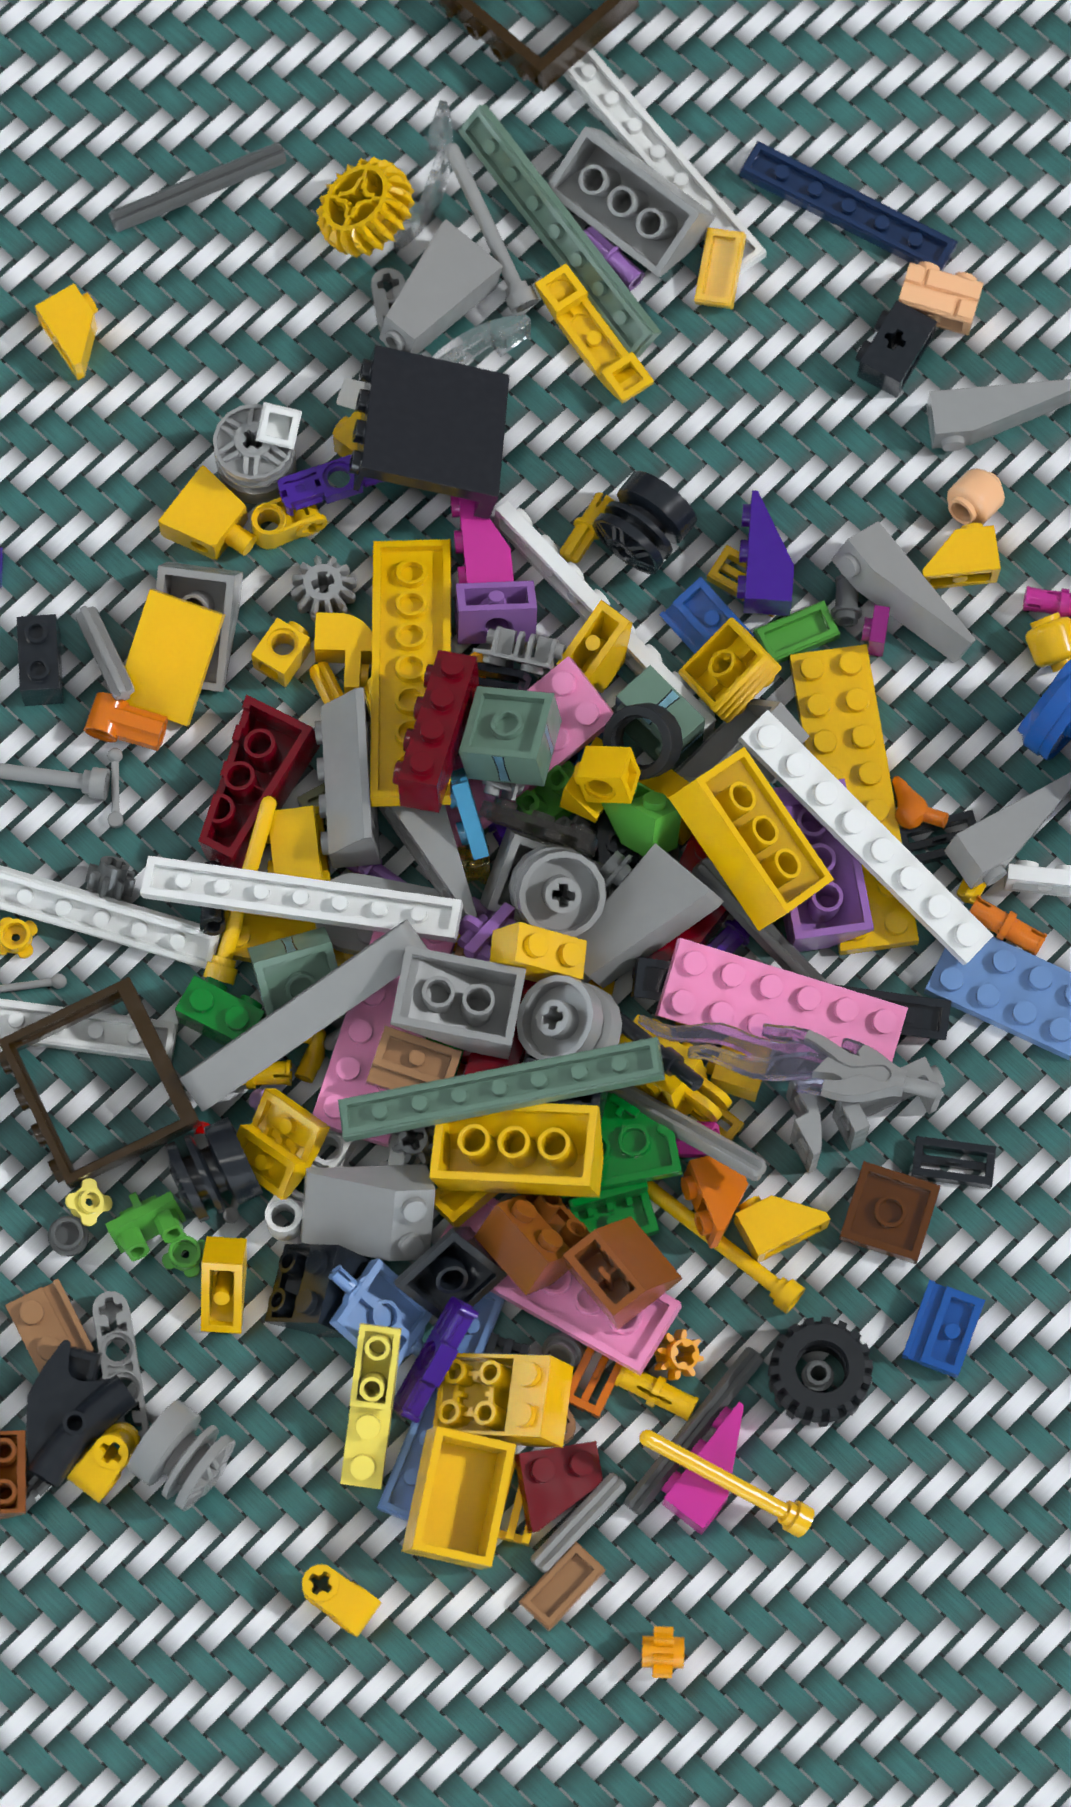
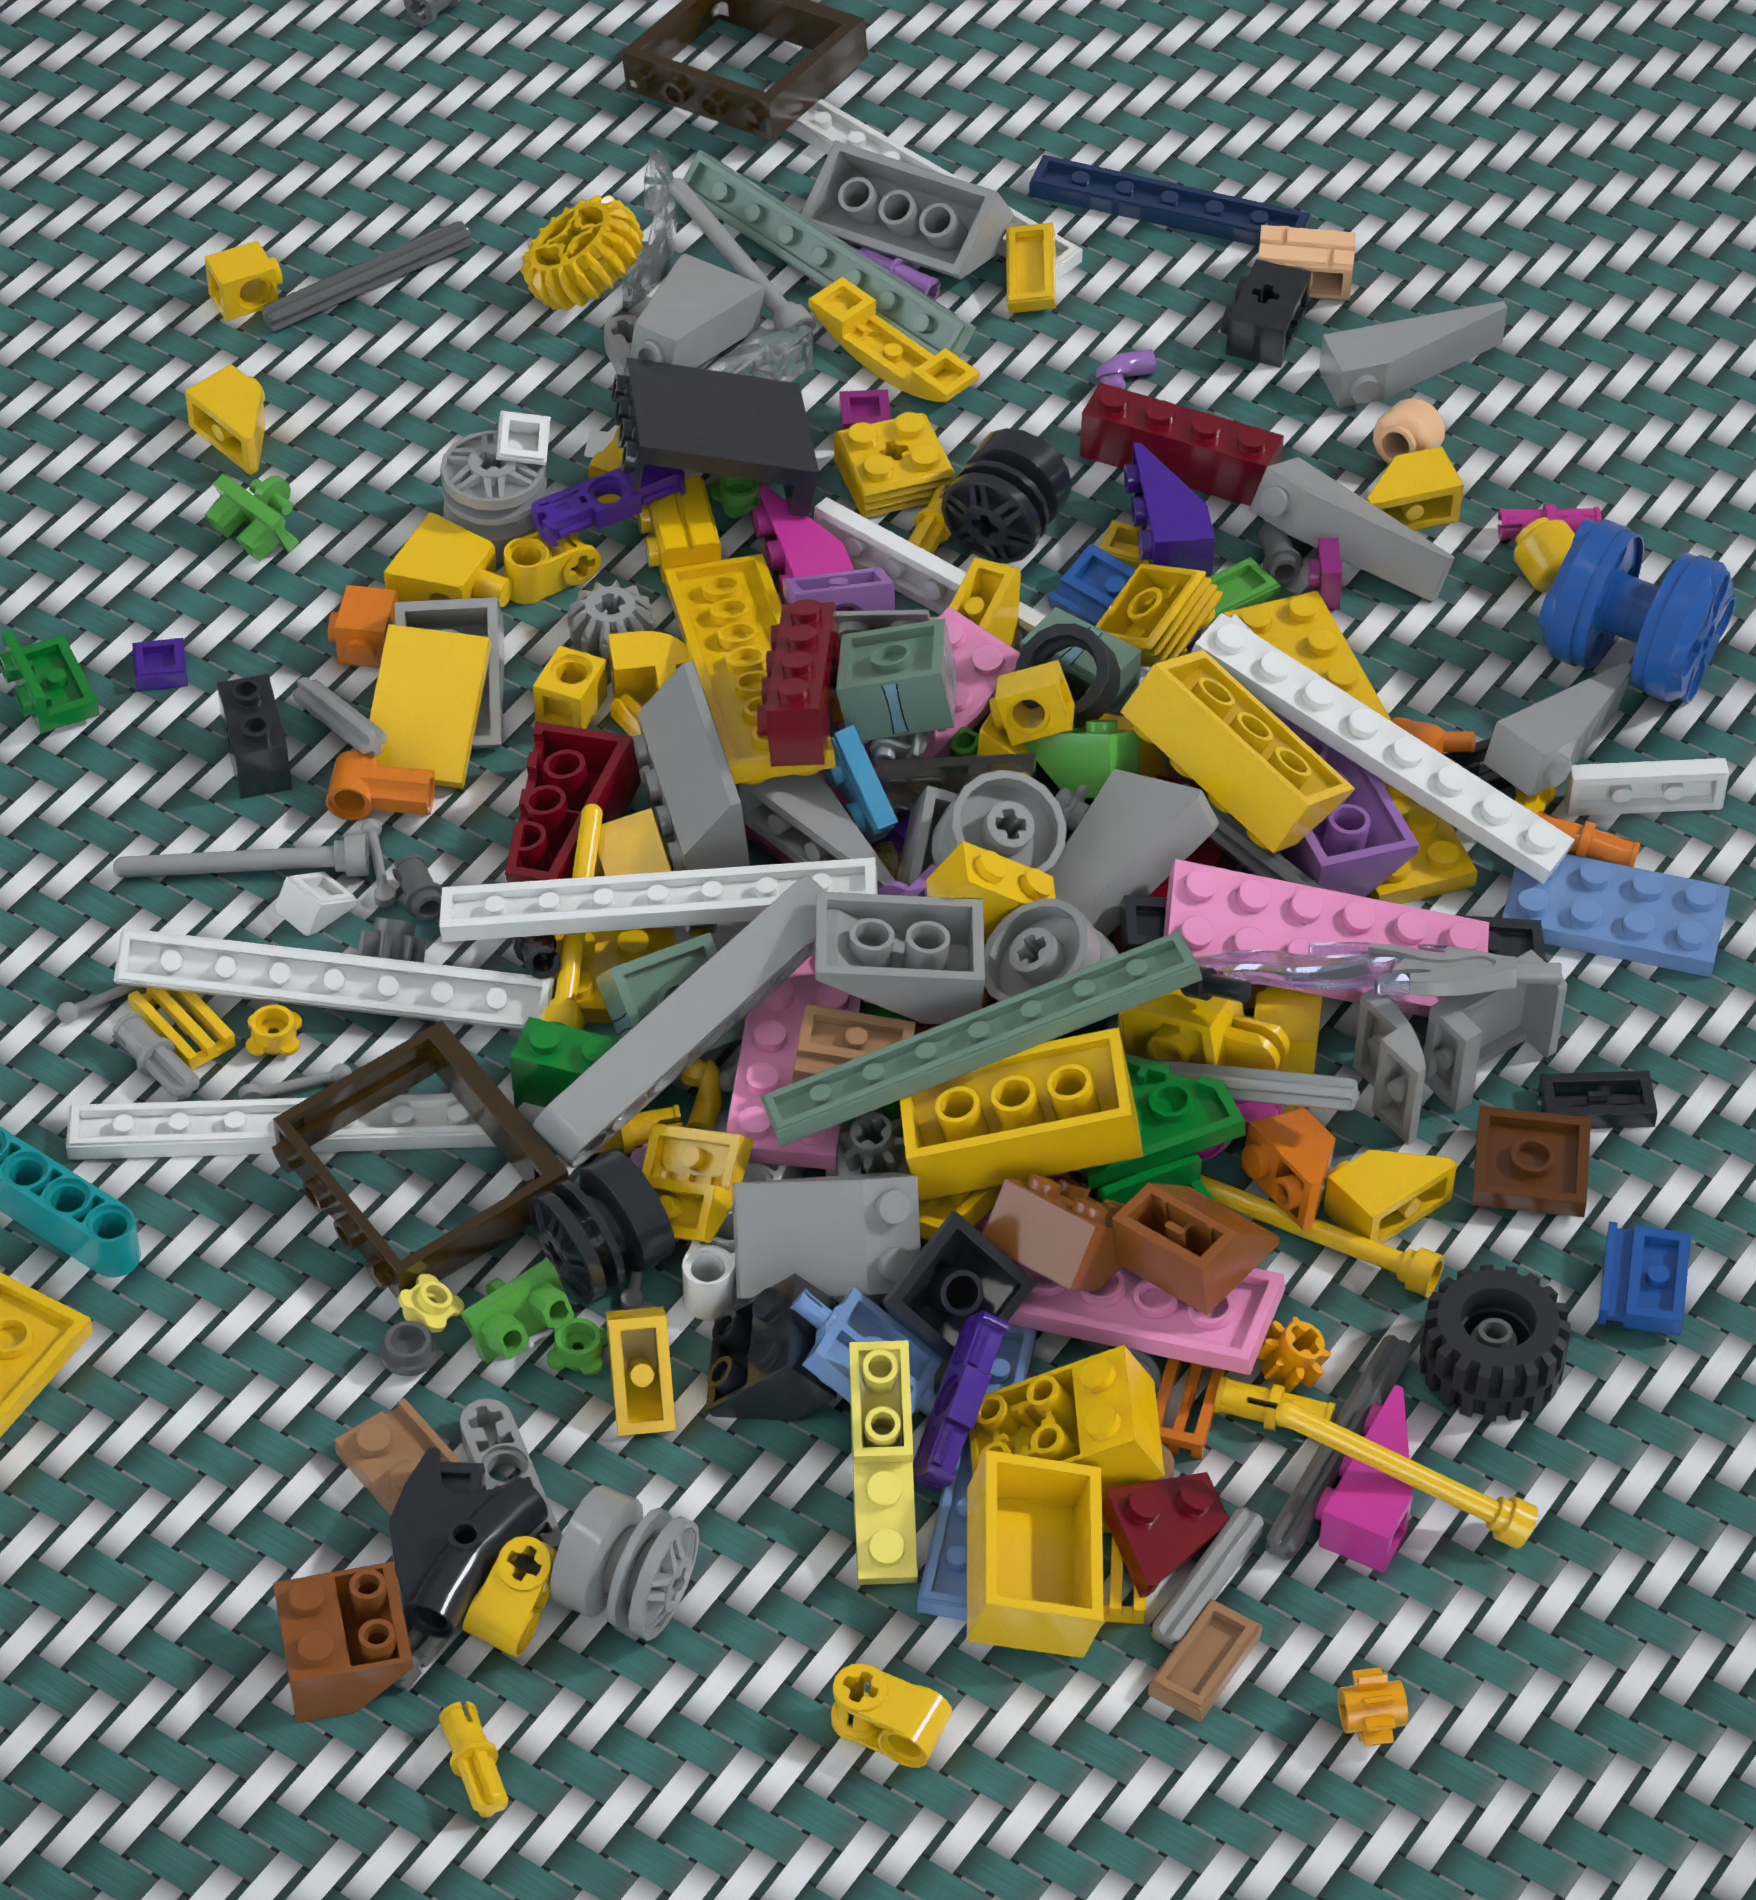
camera: 10 degrees left, 25 degrees down
none -> yellow brick [204,241,283,321]
none -> bright green hips [205,474,299,562]
none -> white slope [275,871,358,936]
none -> orange brick [328,585,398,668]
none -> dark grey pin [392,854,442,921]
none -> yellow axle [438,1701,508,1818]
none -> yellow brick [637,475,721,585]
none -> yellow brick [833,412,955,518]
none -> magenta plate [839,389,891,430]
none -> dark red brick [1080,382,1284,506]
none -> medium lavender arm [1096,349,1156,389]

